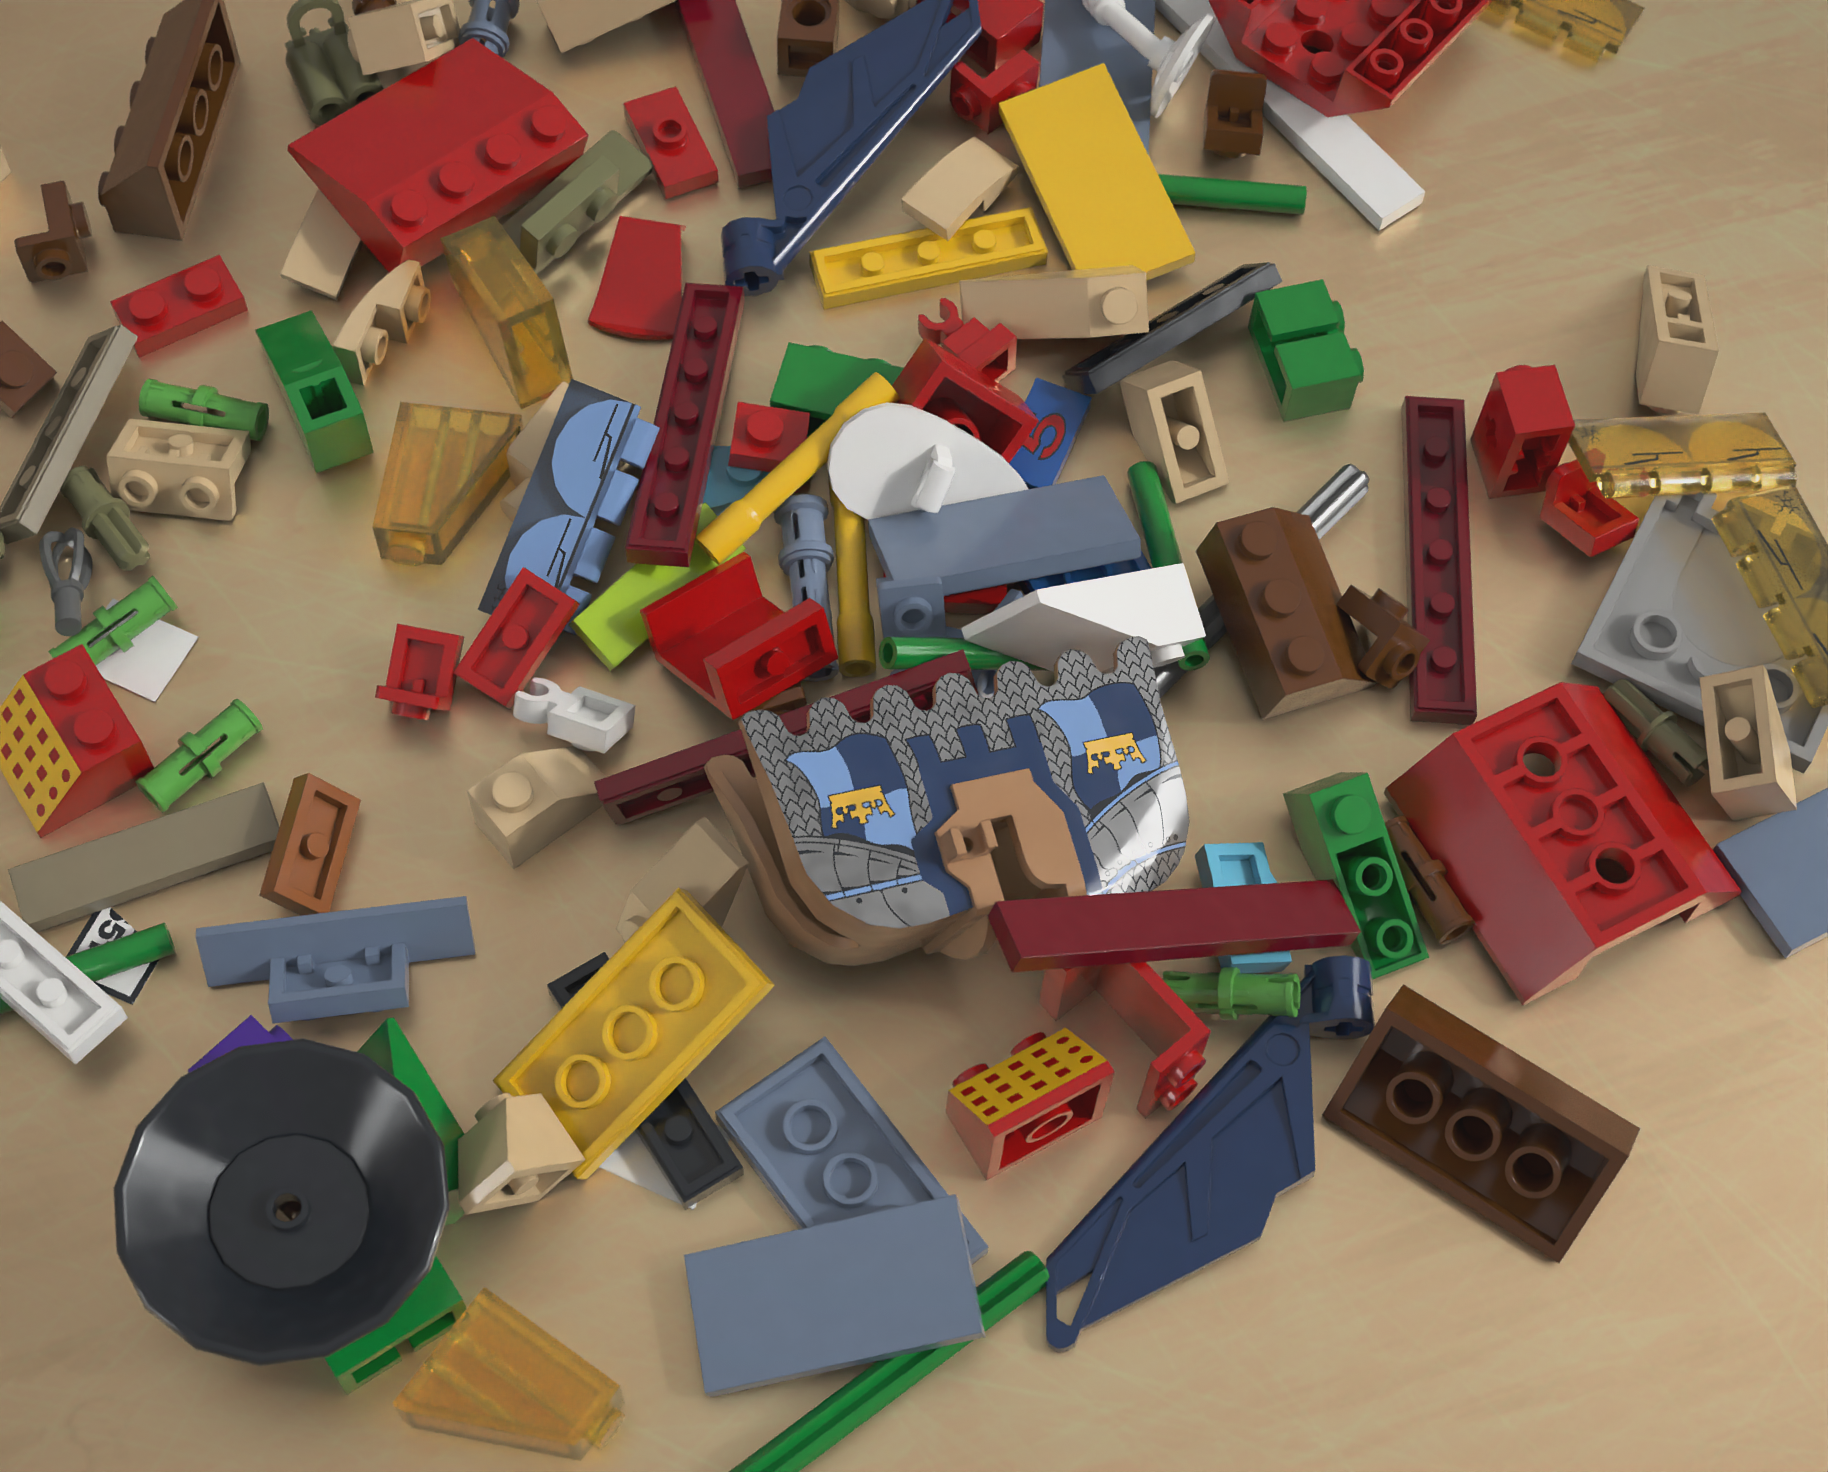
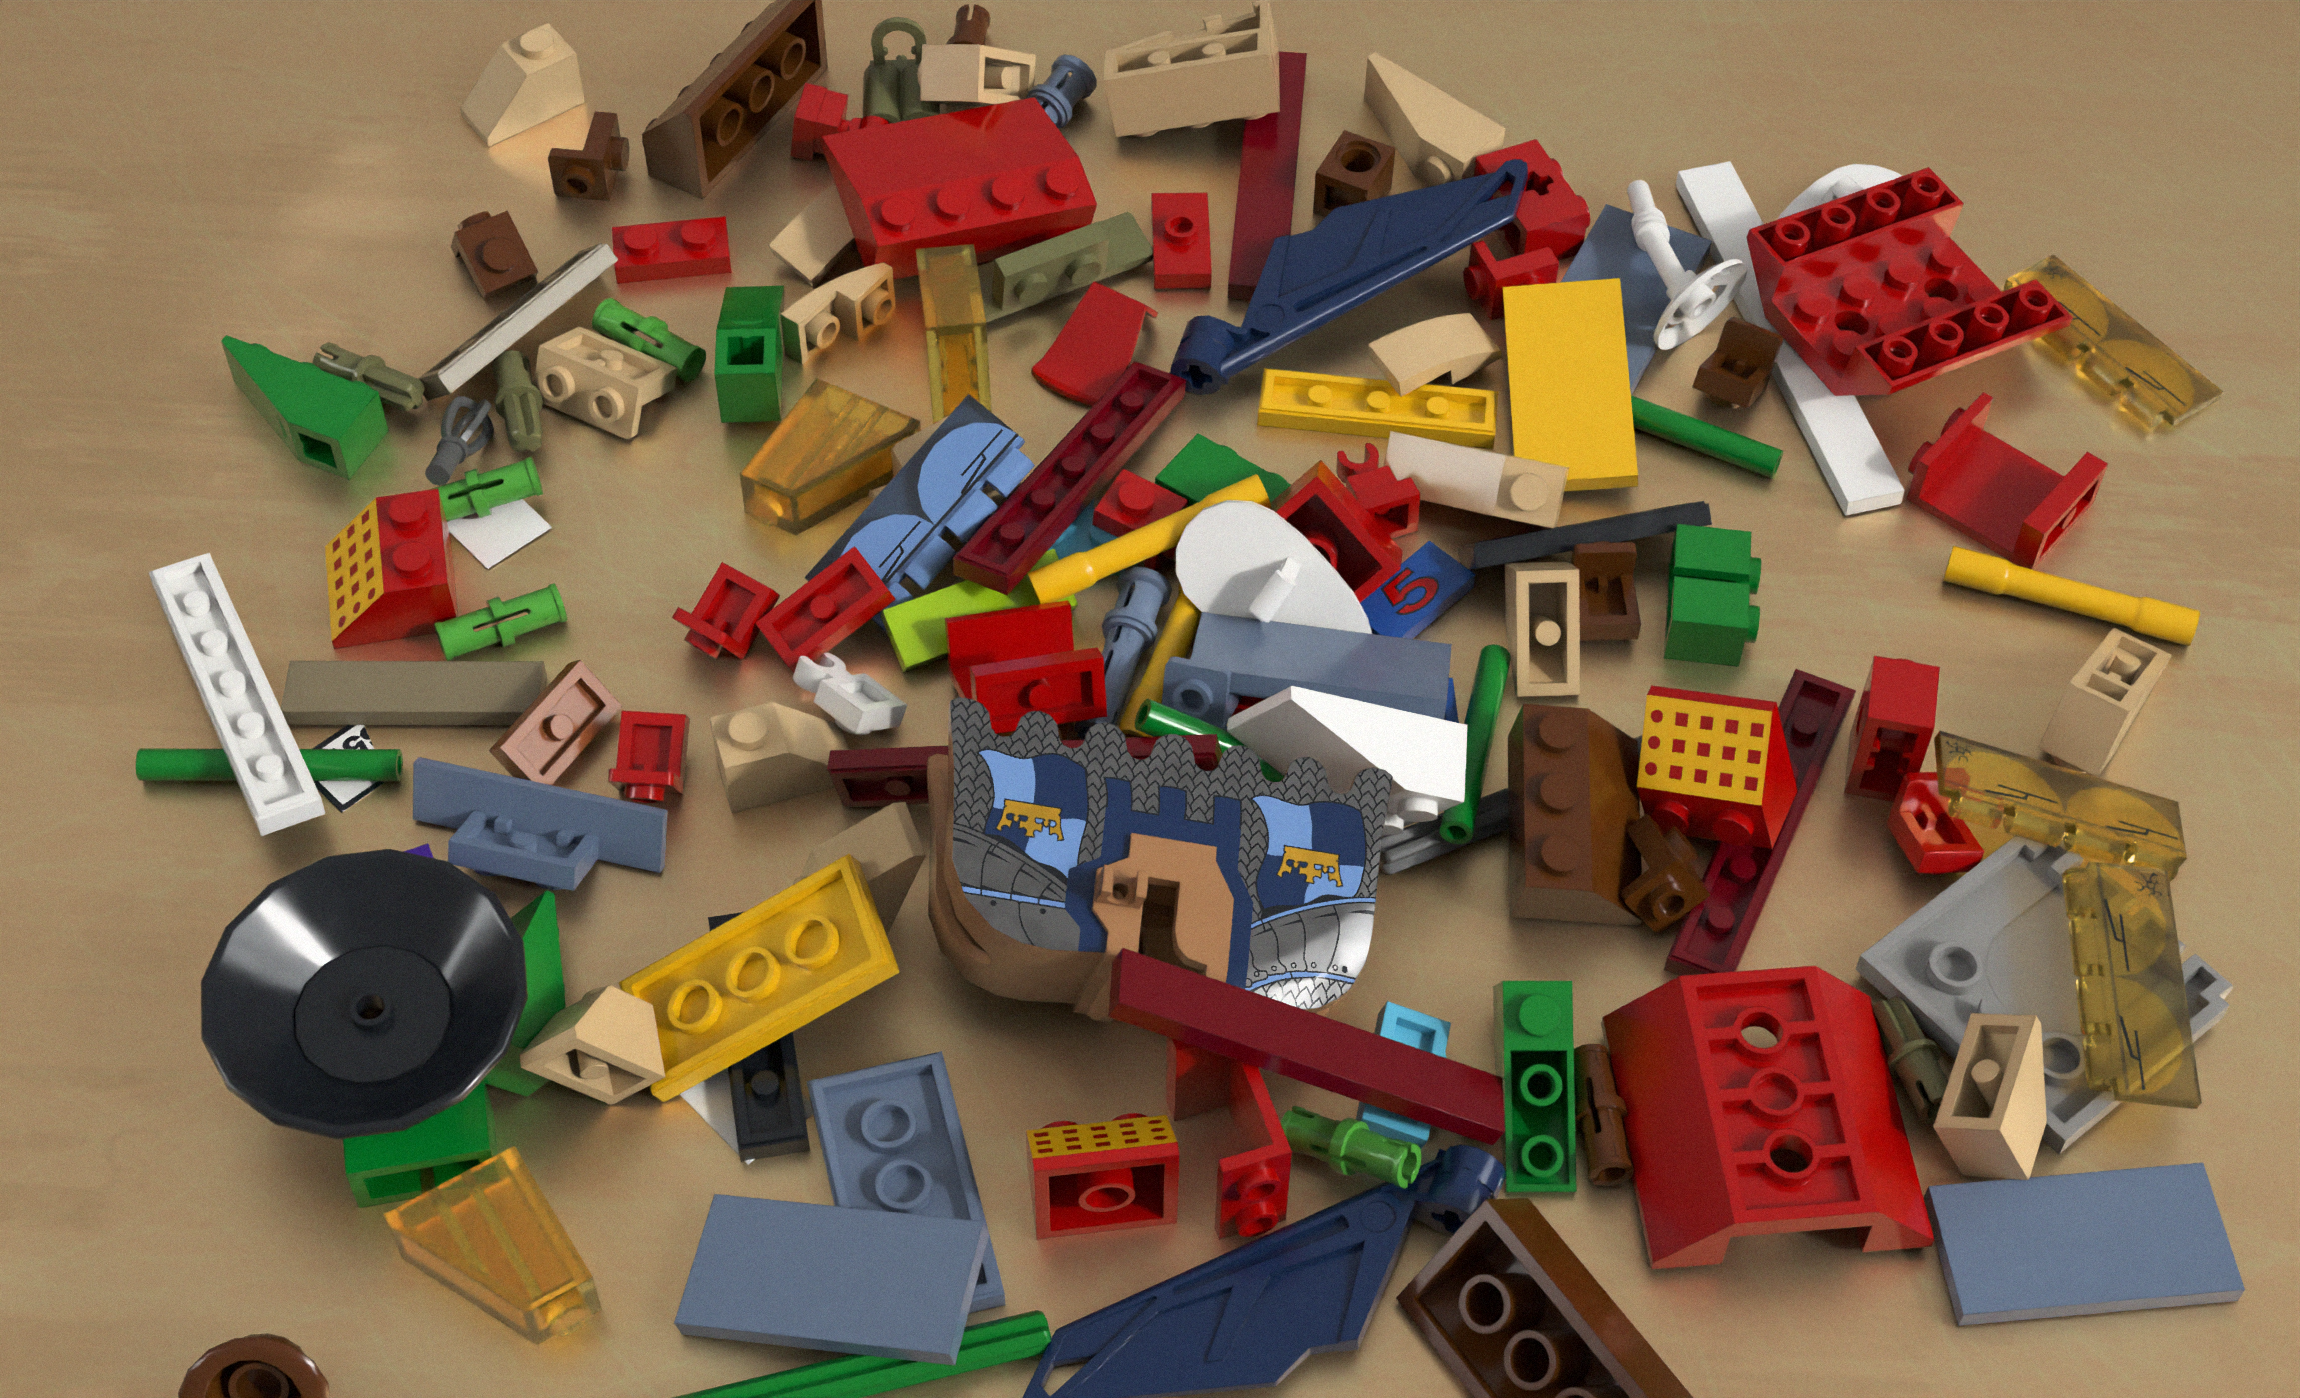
camera: 25 degrees right, 10 degrees down
none -> red bracket [608,710,690,804]
none -> red piece [790,83,888,161]
none -> reddish brown bracket [1570,541,1641,641]
none -> slope [1637,685,1798,849]
none -> red panel [1906,392,2108,570]
none -> yellow piece [1943,545,2200,646]

